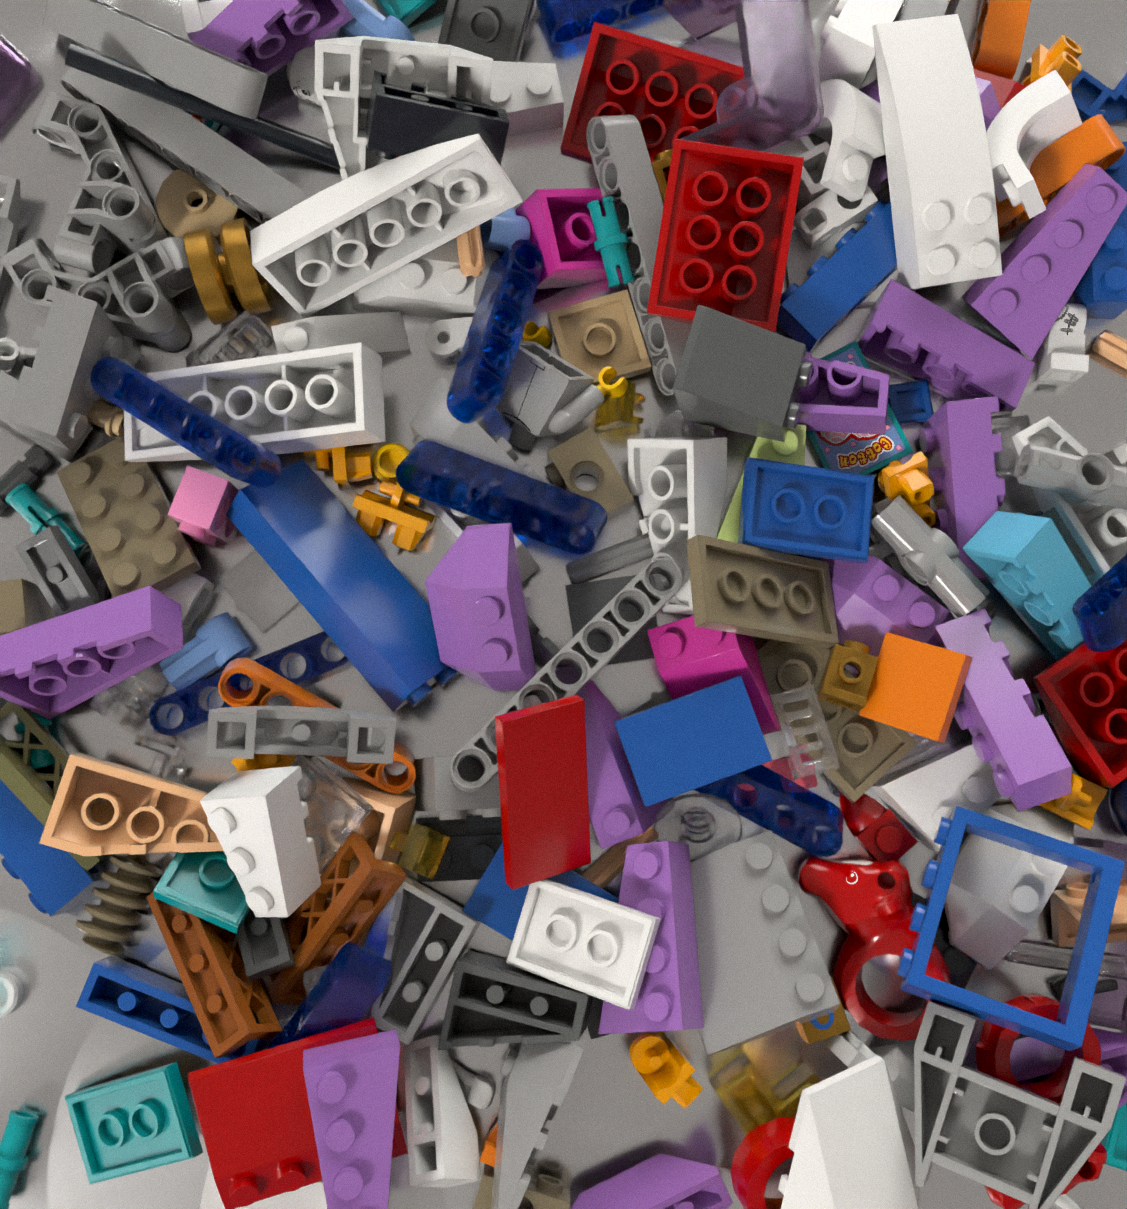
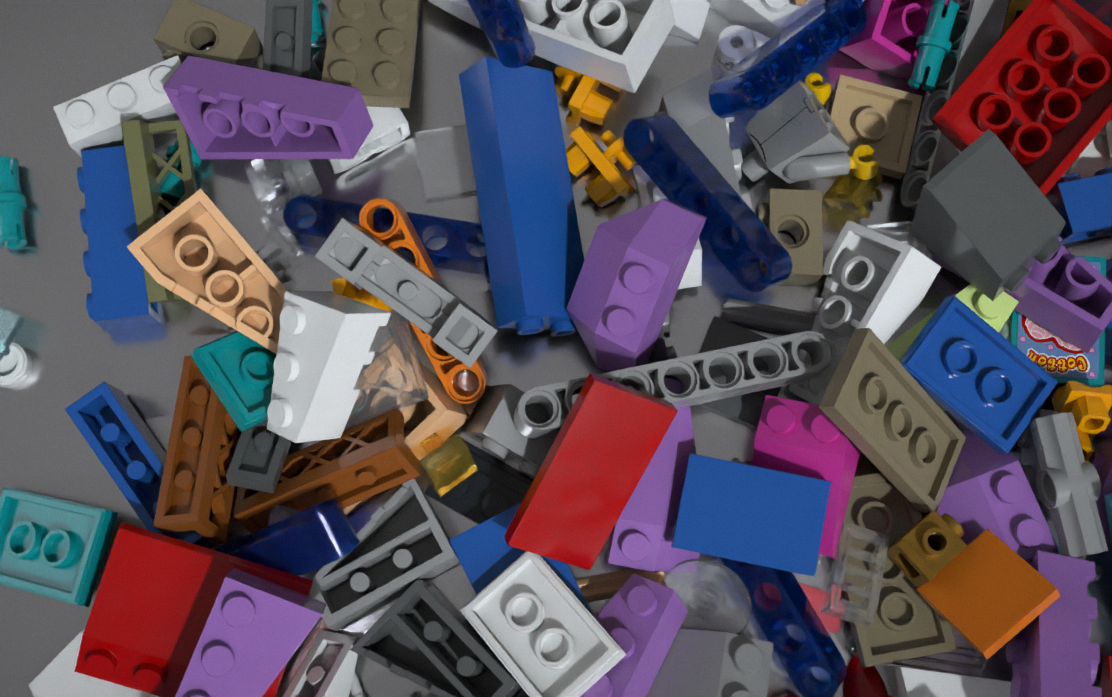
camera: 30 degrees right, 5 degrees down
dark tan piece [75,855,164,956] -> none
medium blue piece [159,612,253,694] -> none
bright pink brick [167,465,239,547] -> none
yellow plate [372,443,415,485] -> none

